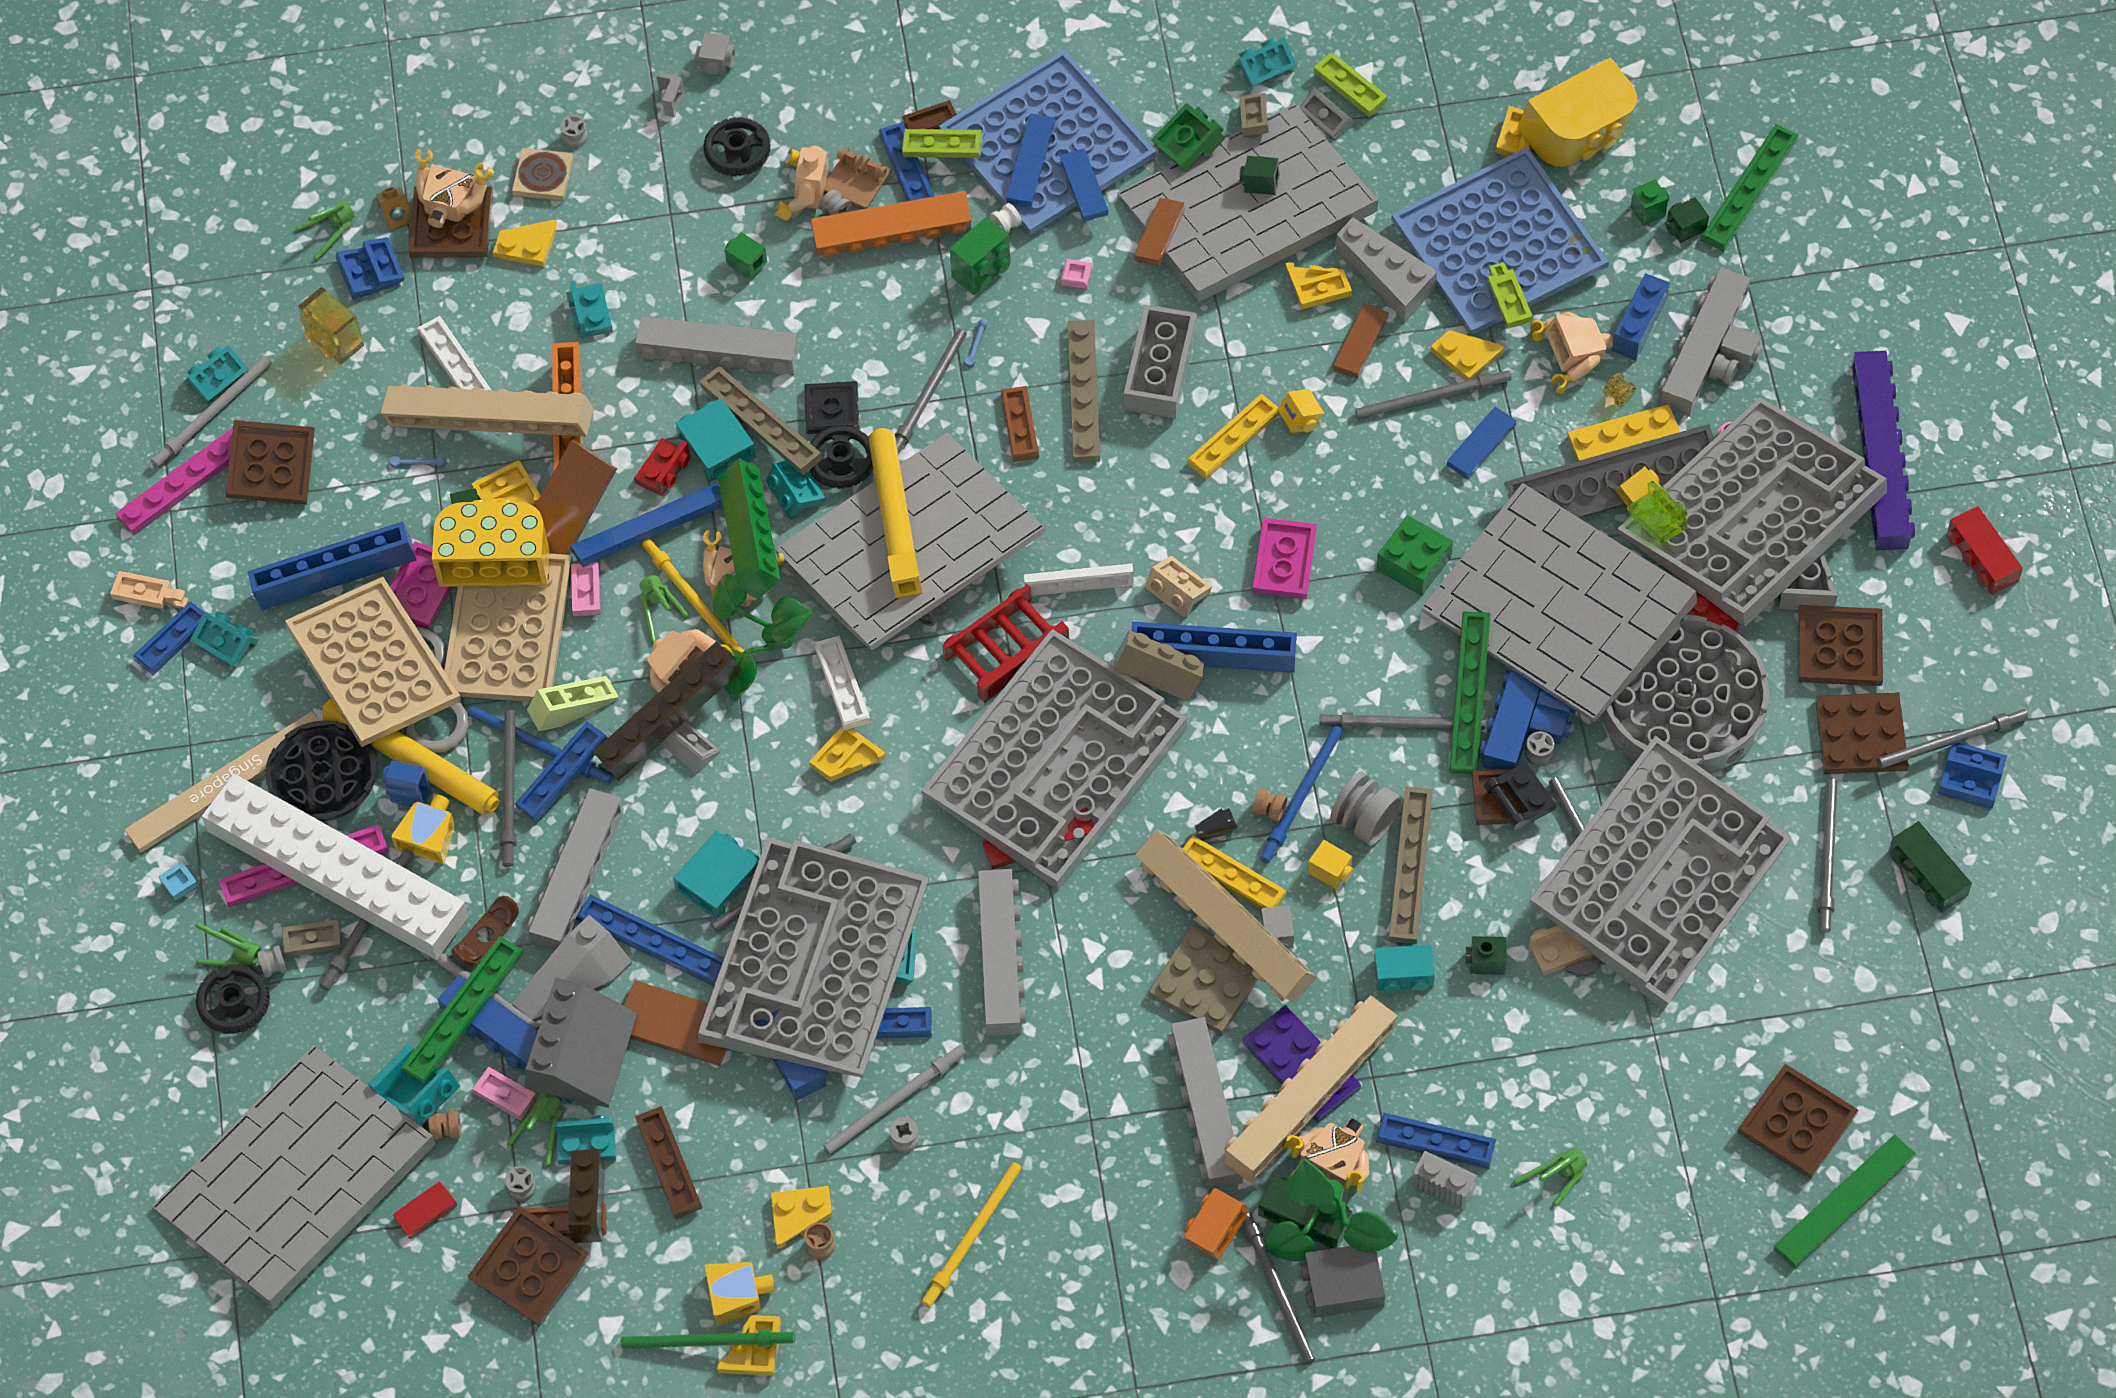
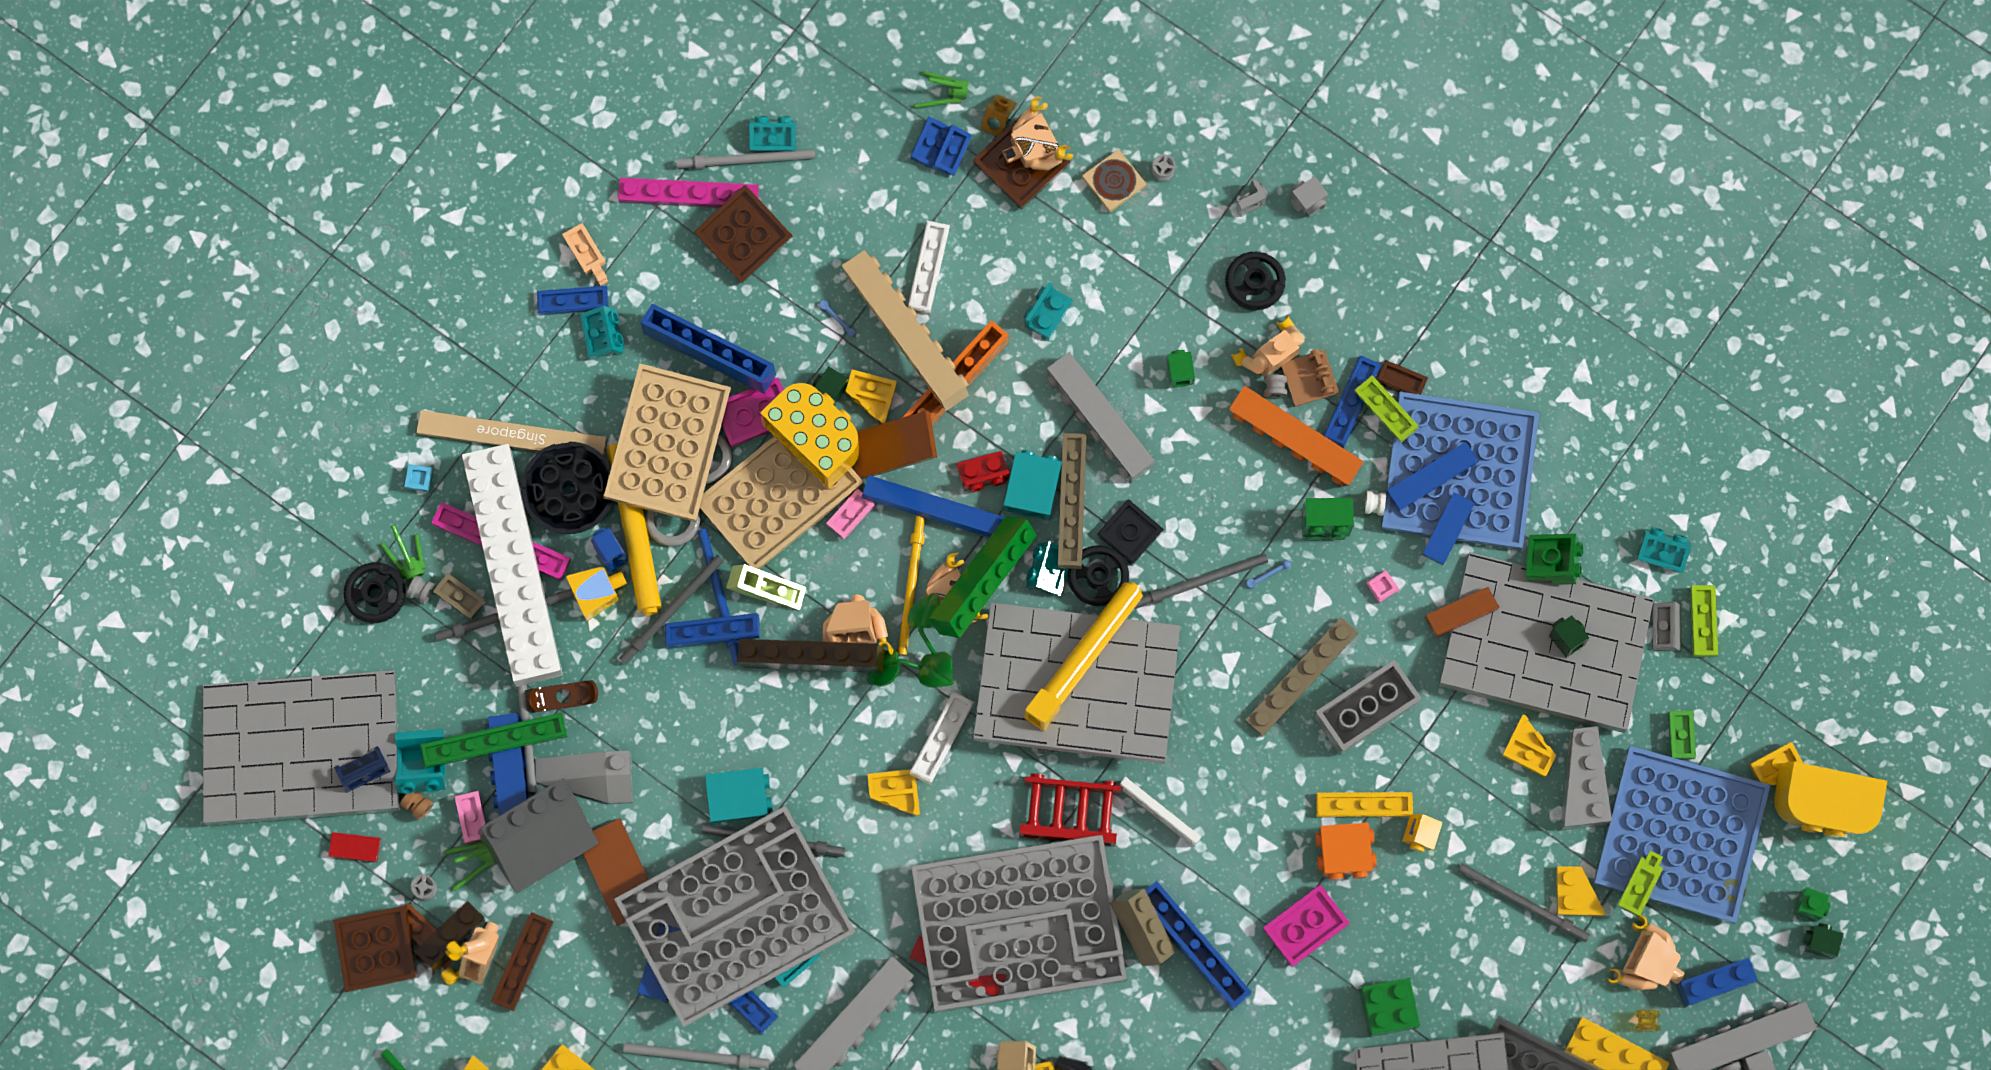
camera: 40 degrees right, 15 degrees up
clear yellow brick [298,286,364,365] -> none
yellow wing [493,220,558,267] -> none
light grey brick [527,788,623,951] -> none
teal bracket [555,1115,616,1165] -> none
blue tile [576,894,724,986] -> none
bright green plant [639,575,688,644] -> none
light grey slope [661,721,720,773] -> none
dark orange tile [1001,386,1039,462] -> none
tan bracket [1145,556,1212,618] -> none
dark tan plate [1240,93,1269,136] -> none
dark orange tile [1333,303,1389,379] -> none
blue tile [1447,407,1517,479] -> none
green tile [1701,124,1799,252] -> none
none -> dark blue hinge [334,746,391,793]
none -> light nougat torso [441,922,499,985]
none -> orange brick [1315,822,1377,881]
none -> bright green plate [1668,711,1696,760]

